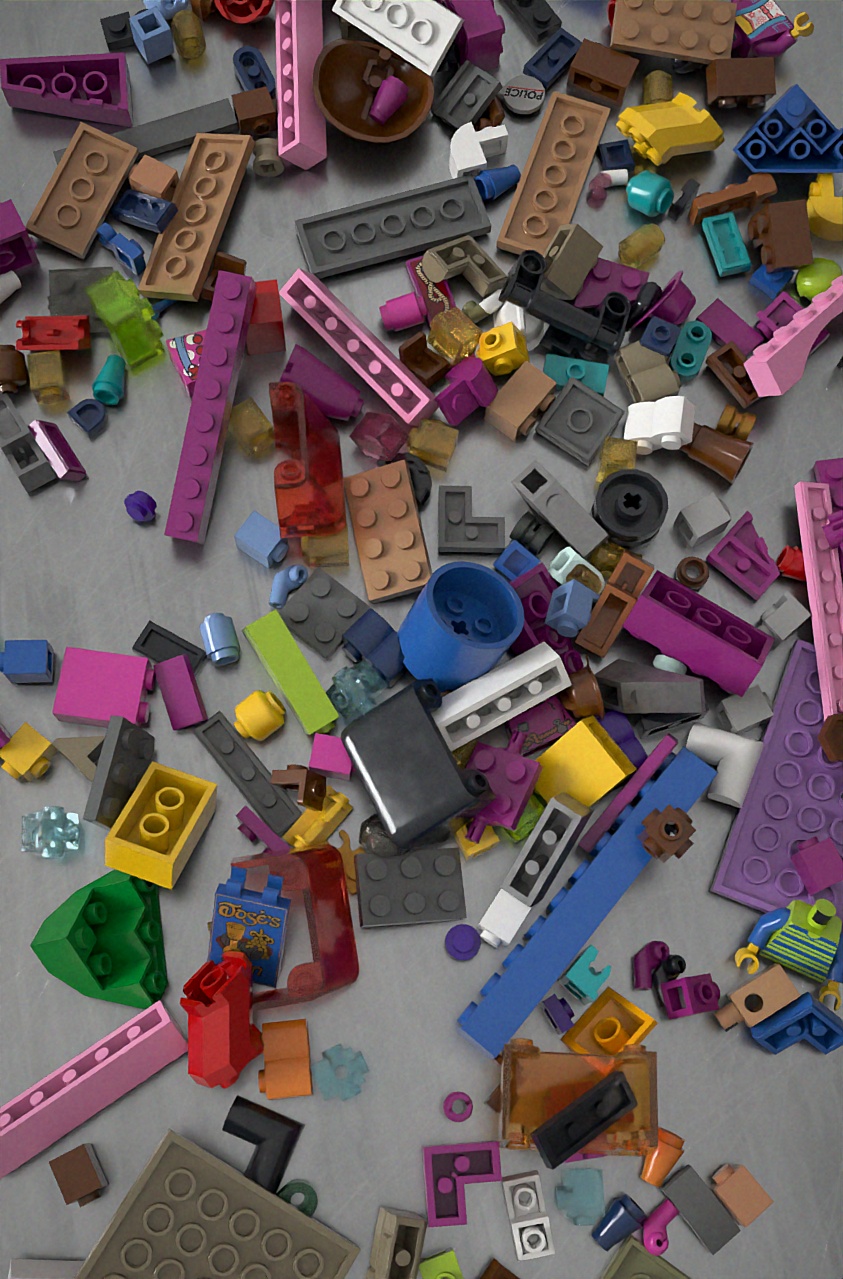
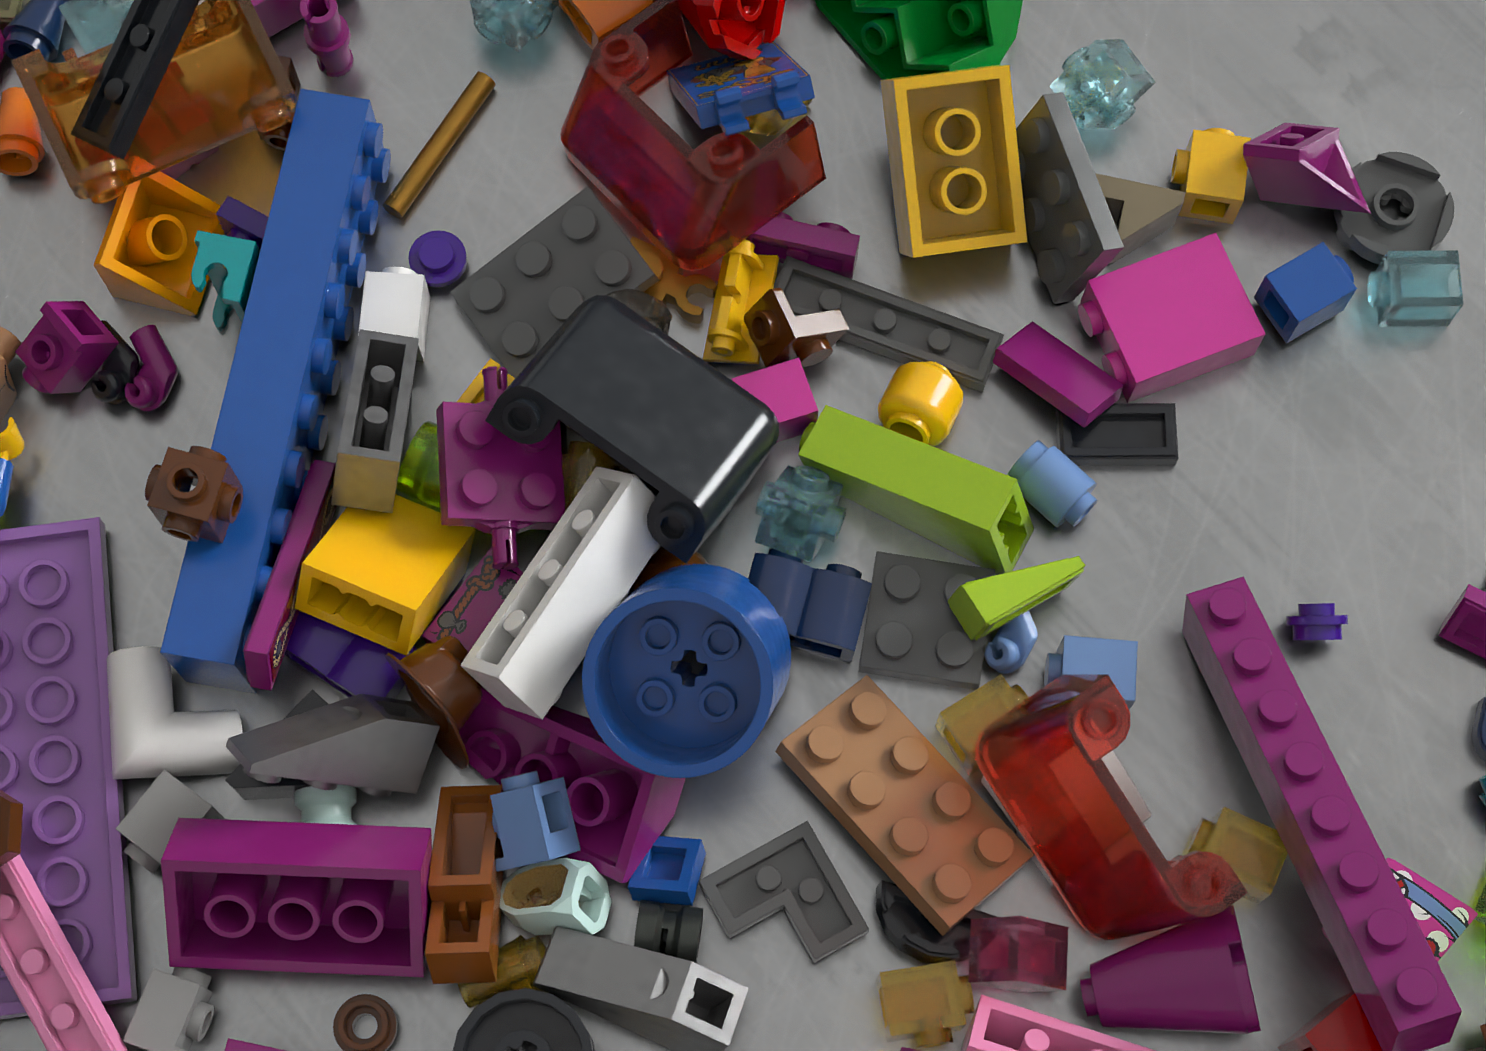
camera: 155 degrees right, 0 degrees up
none -> pearl gold bar [383,71,496,219]
none -> lime slope [948,556,1085,641]

